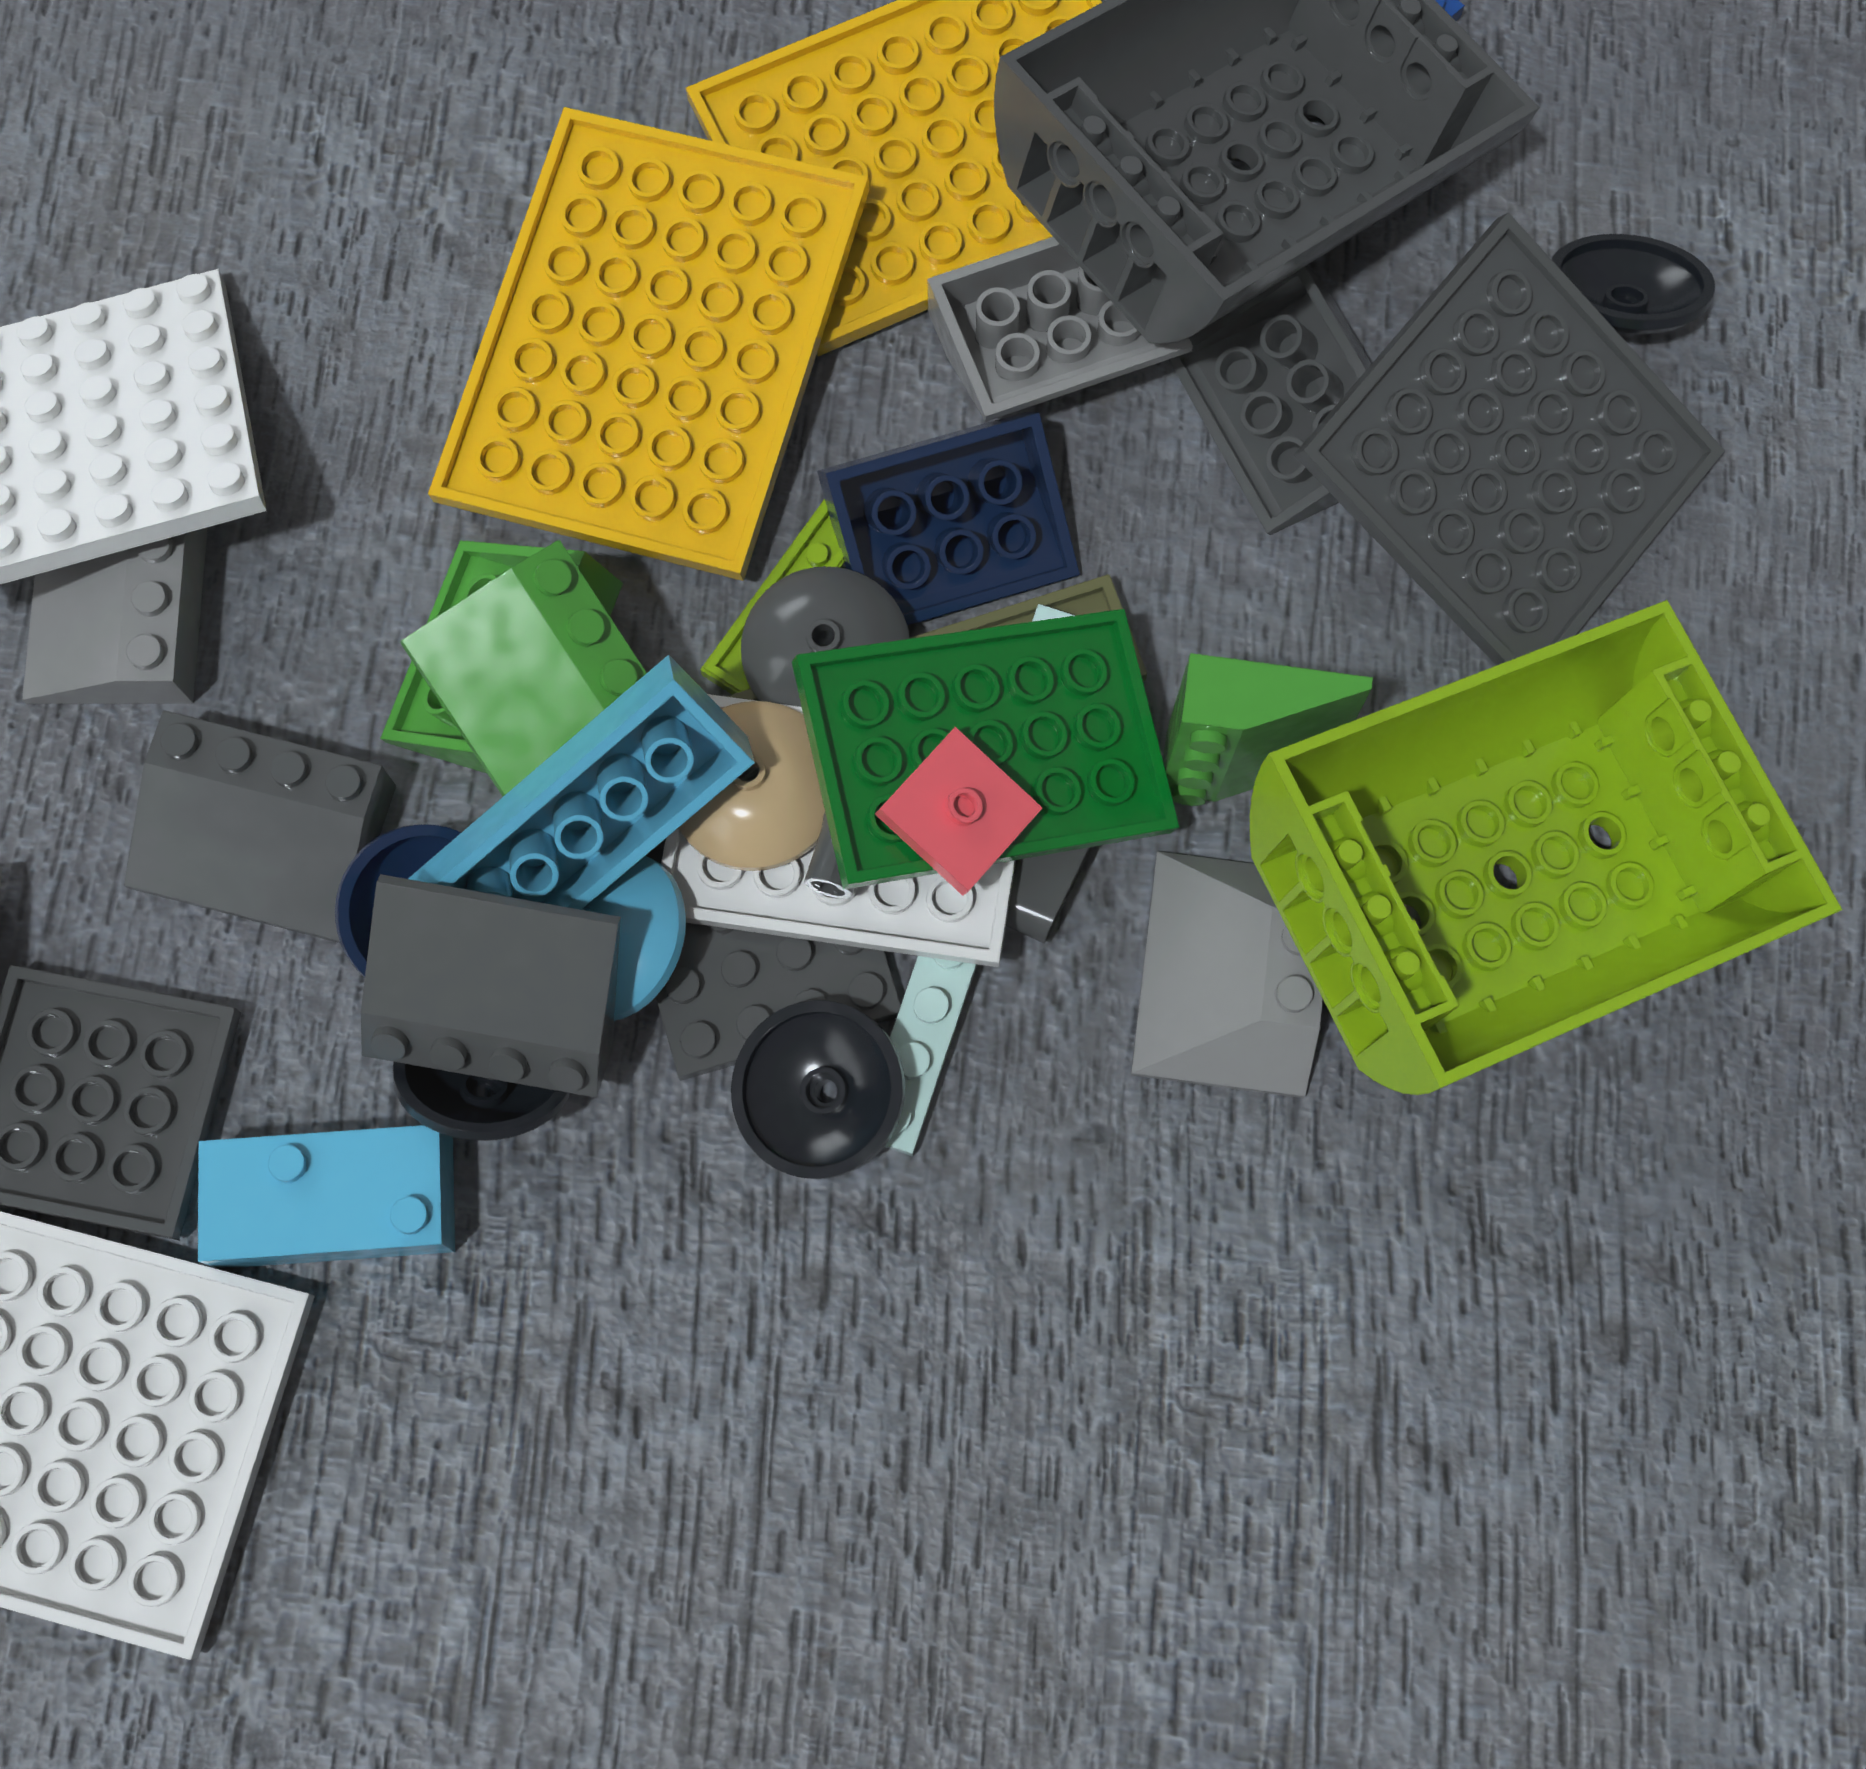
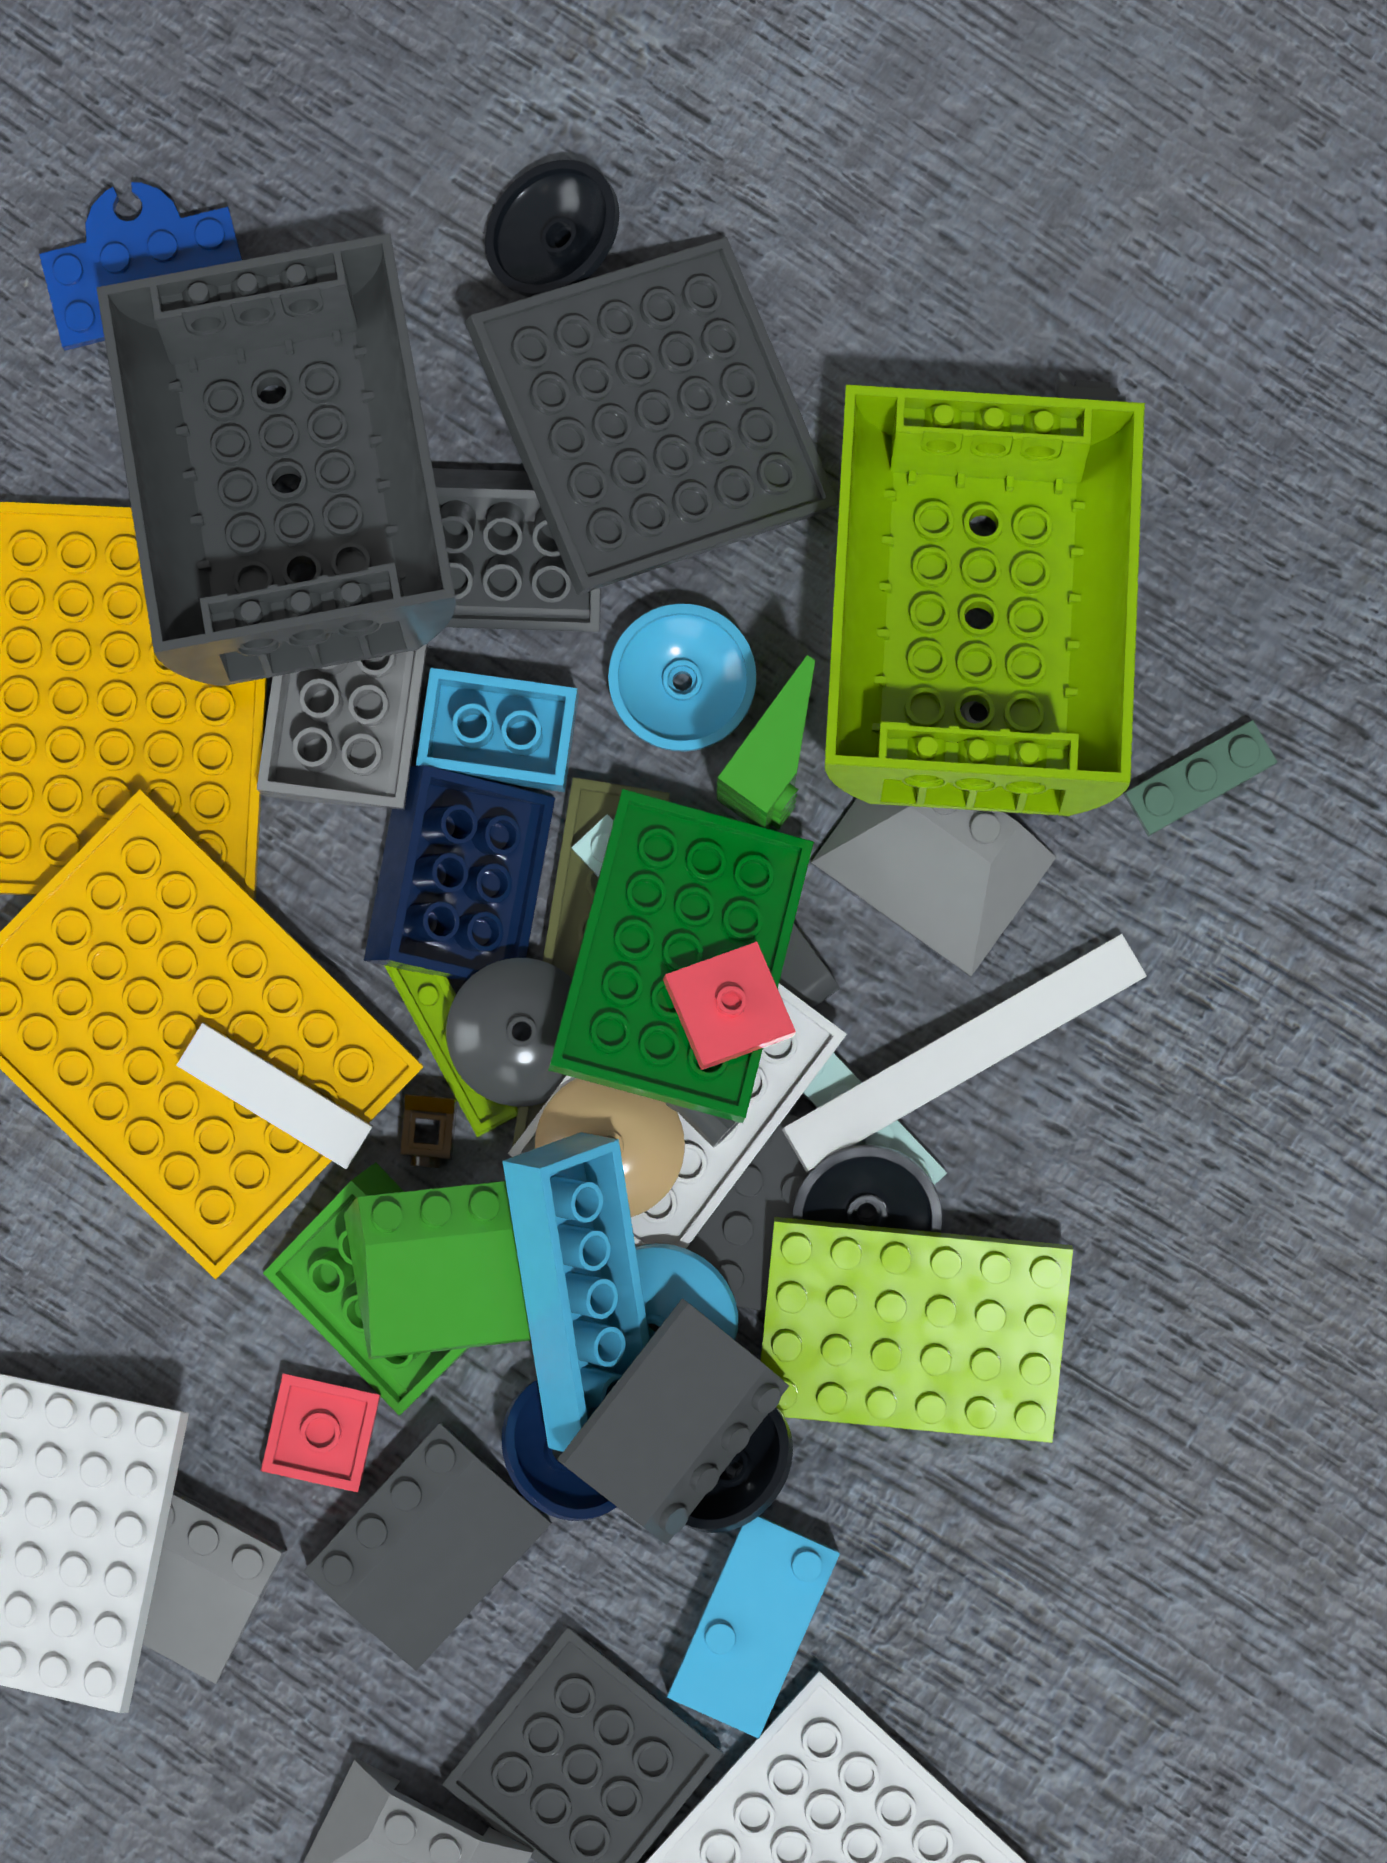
camera: 60 degrees left, 10 degrees up
none -> white tile [176,1023,373,1169]
none -> coral plate [261,1373,381,1493]
none -> dark brown window [400,1094,458,1168]
none -> medium azure brick [416,668,579,792]
none -> medium azure dish [608,604,756,752]
none -> lime plate [760,1217,1073,1443]
none -> white tile [782,934,1147,1172]
none -> sand green plate [1124,720,1277,837]

